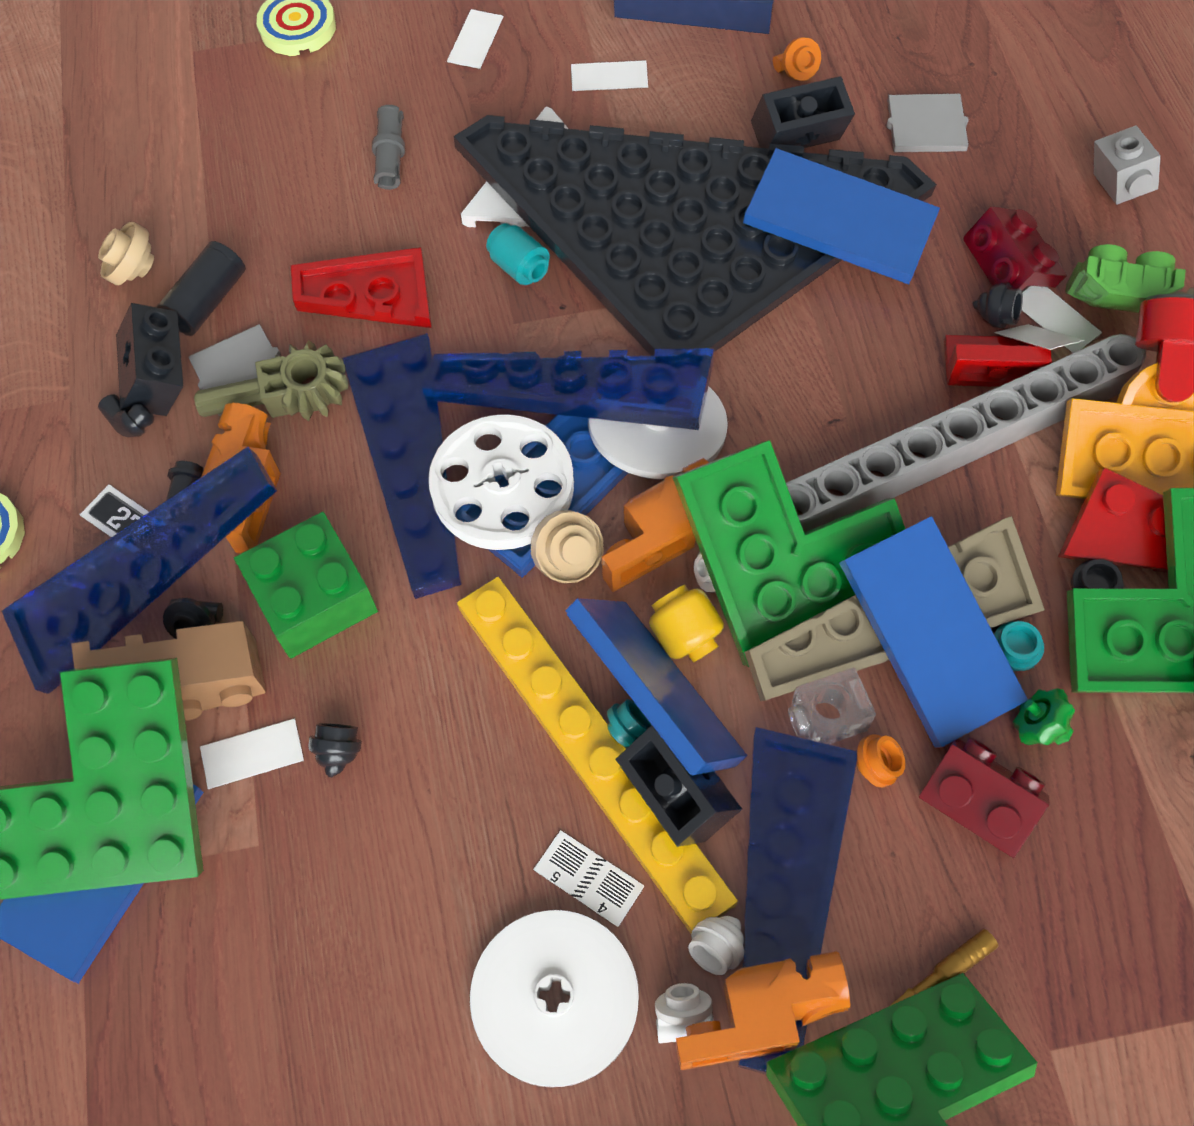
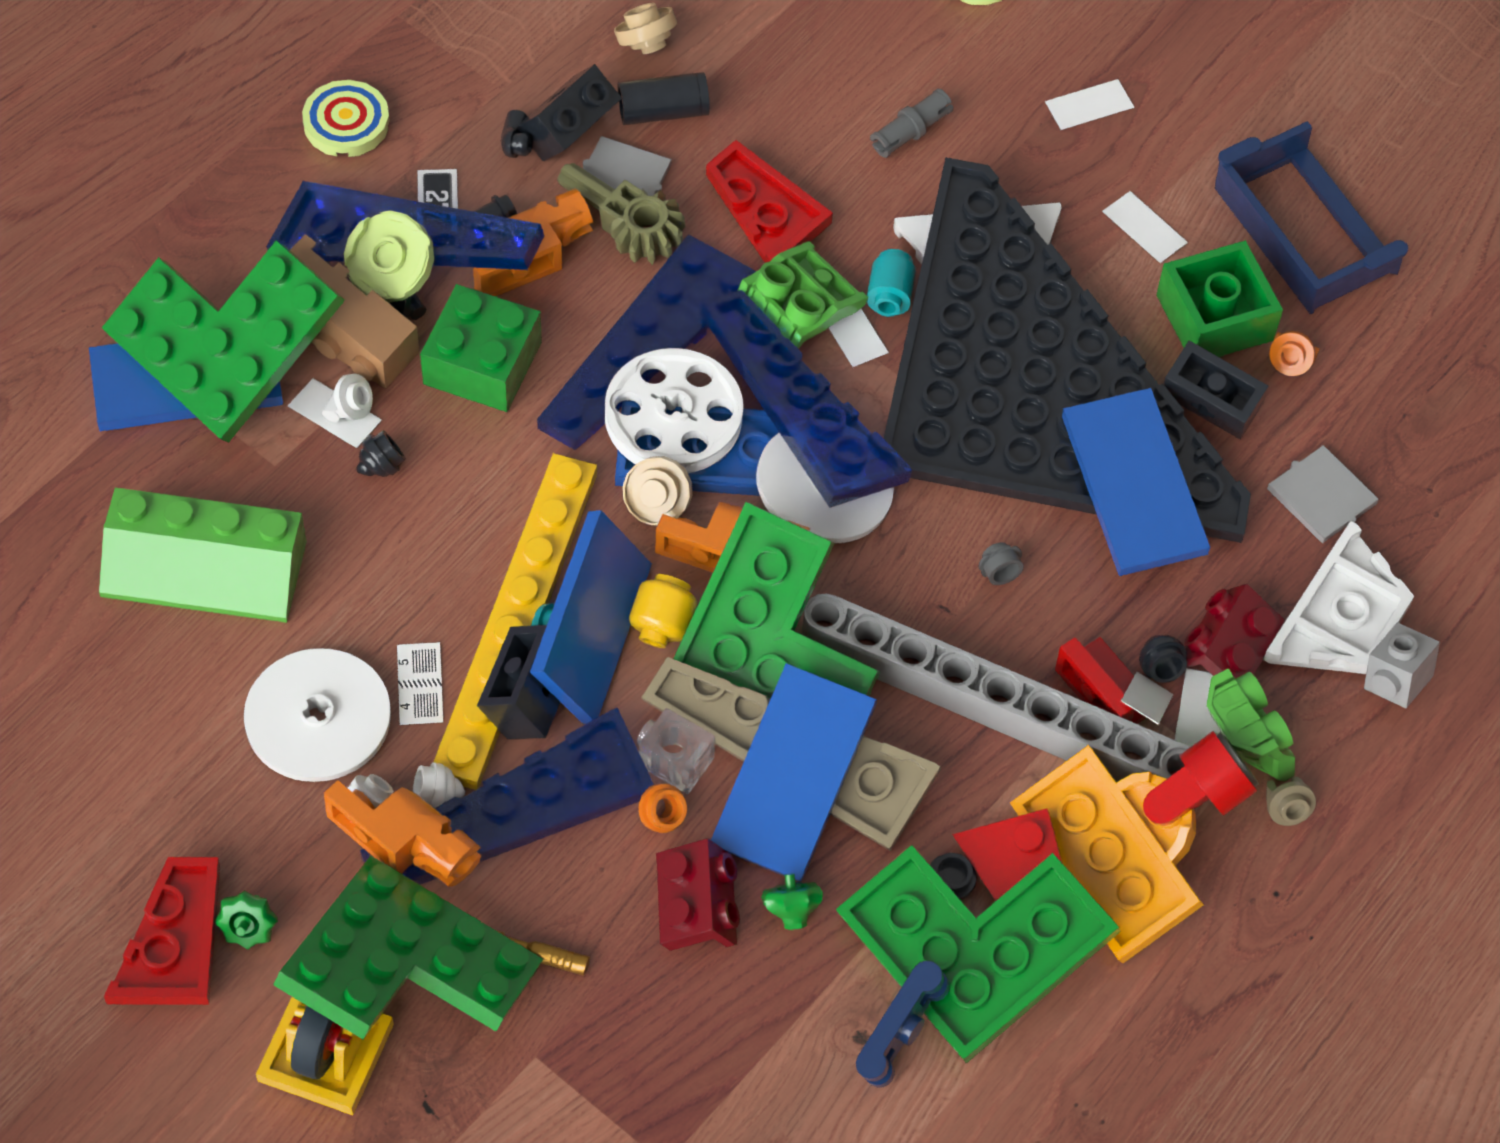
camera: 45 degrees right, 5 degrees down
teal plate [994,621,1044,671] -> none
none -> slope [99,487,307,623]
none -> white plate [322,374,373,422]
none -> yellowish green tile [344,210,434,303]
none -> bright green slope [737,241,868,349]
none -> white sticker [829,309,889,367]
none -> dark grey plate [978,542,1024,585]
none -> green brick [1156,240,1283,357]
none -> white wing [1263,521,1414,674]

